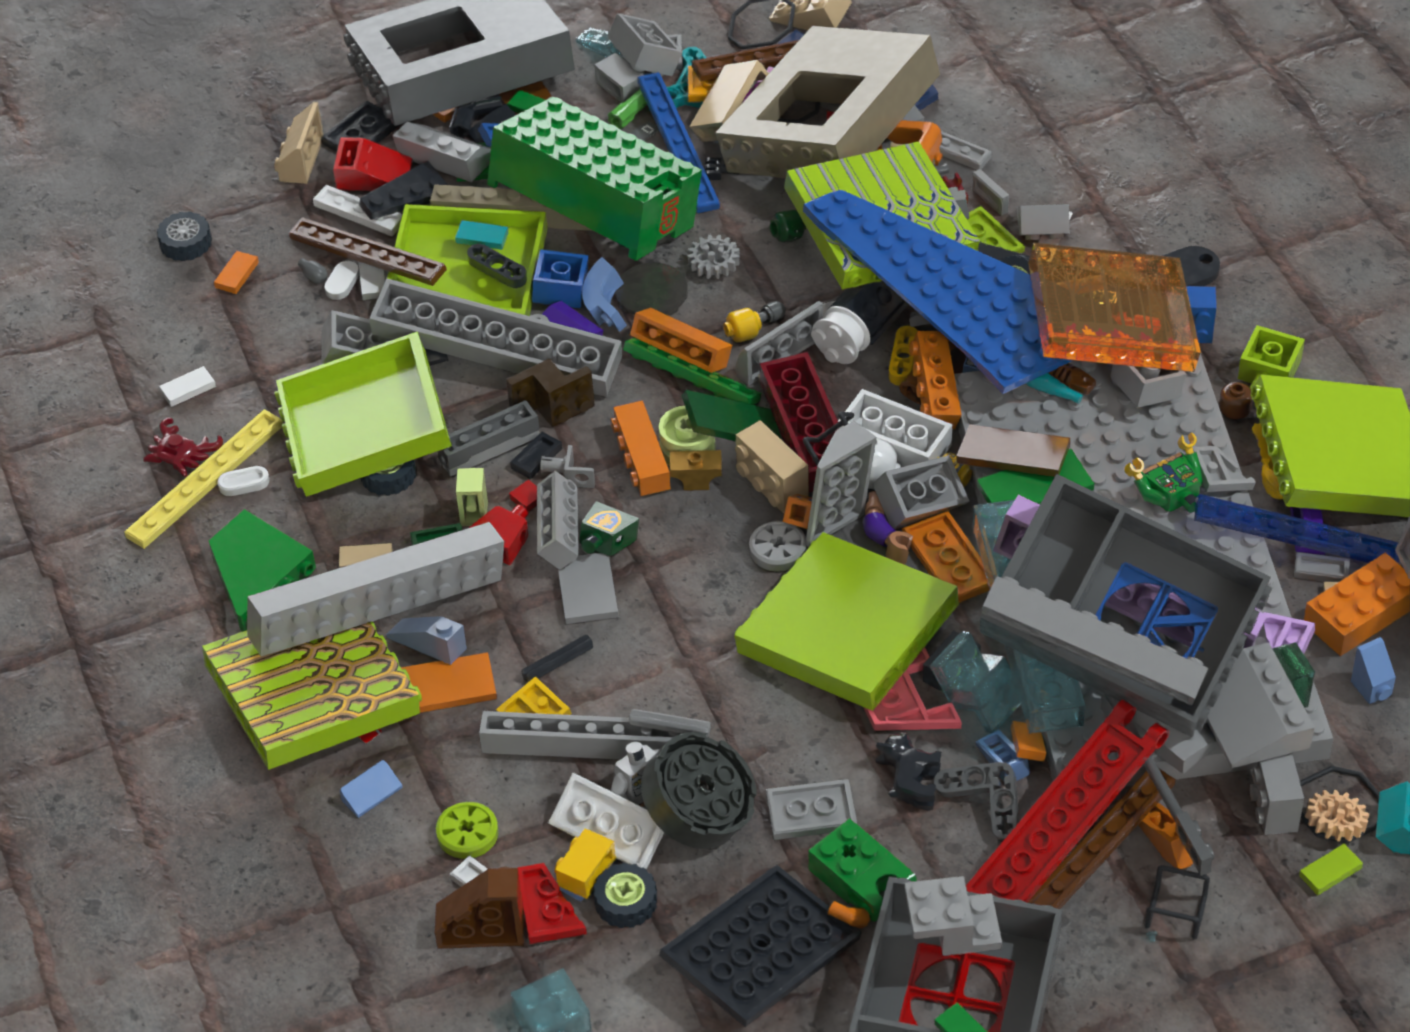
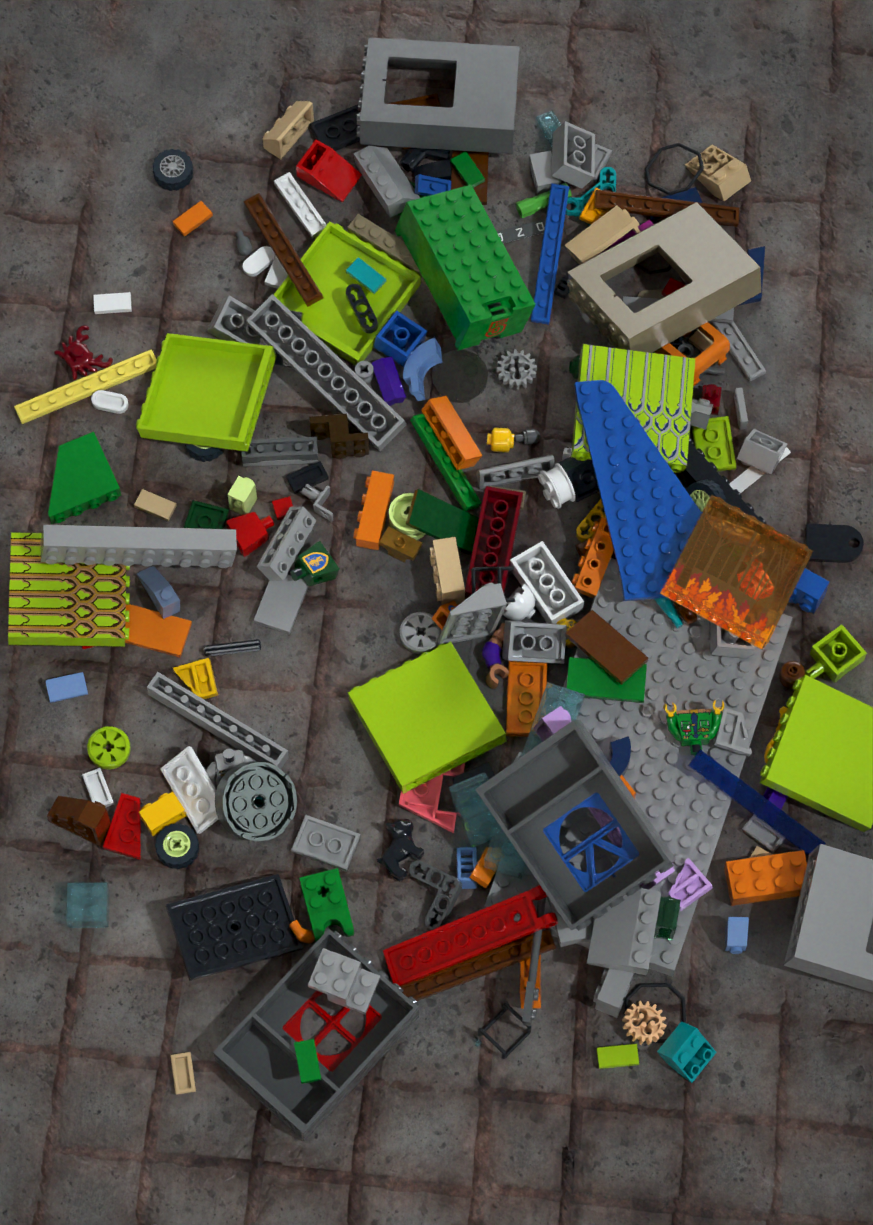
camera: 25 degrees right, 20 degrees up
black wing [359,161,448,220] -> none
light grey axle [629,709,711,737] -> none
light grey brick [982,576,1208,705] -> none

